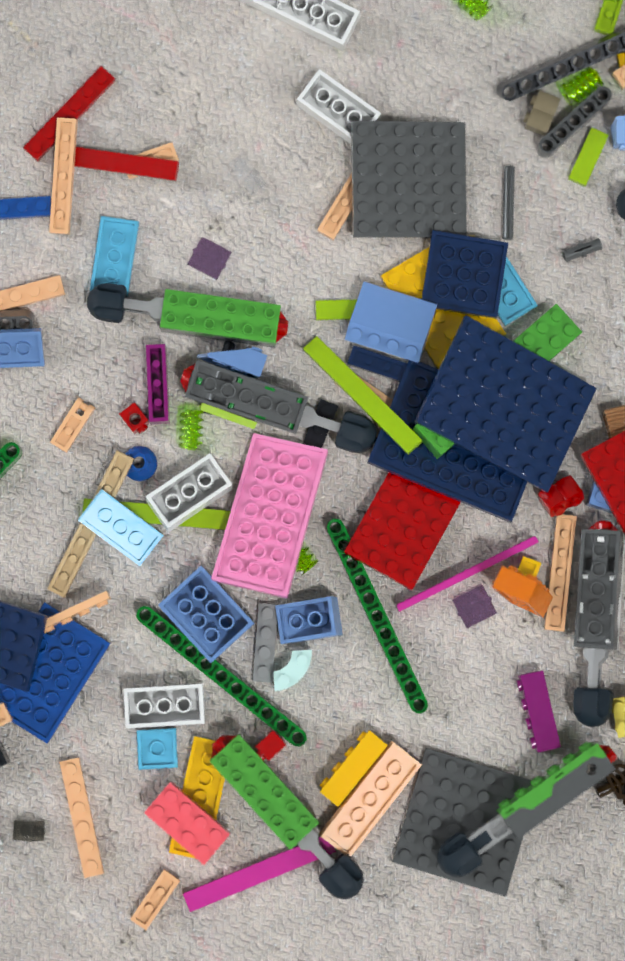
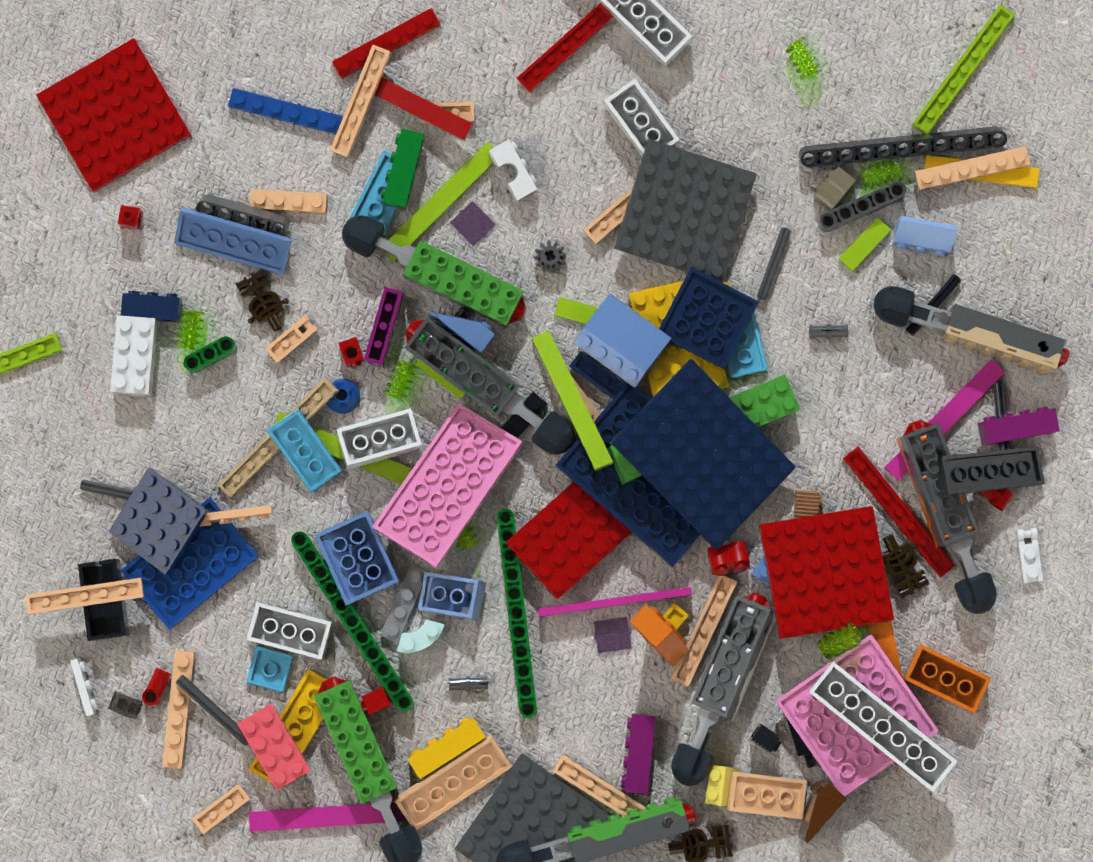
camera: 25 degrees right, 0 degrees up
none -> red piece [142,668,171,707]
none -> dark grey axle [176,675,249,746]
none -> dark brown torso [235,268,289,332]
none -> green brick [381,129,425,210]
none -> lime tile [384,142,494,262]
none -> dark grey pin [449,676,488,691]
none -> white arch [488,139,538,201]
none -> red plate [517,3,613,93]
none -> dark grey gear [534,240,566,273]
none -> light nougat plate [553,755,646,816]

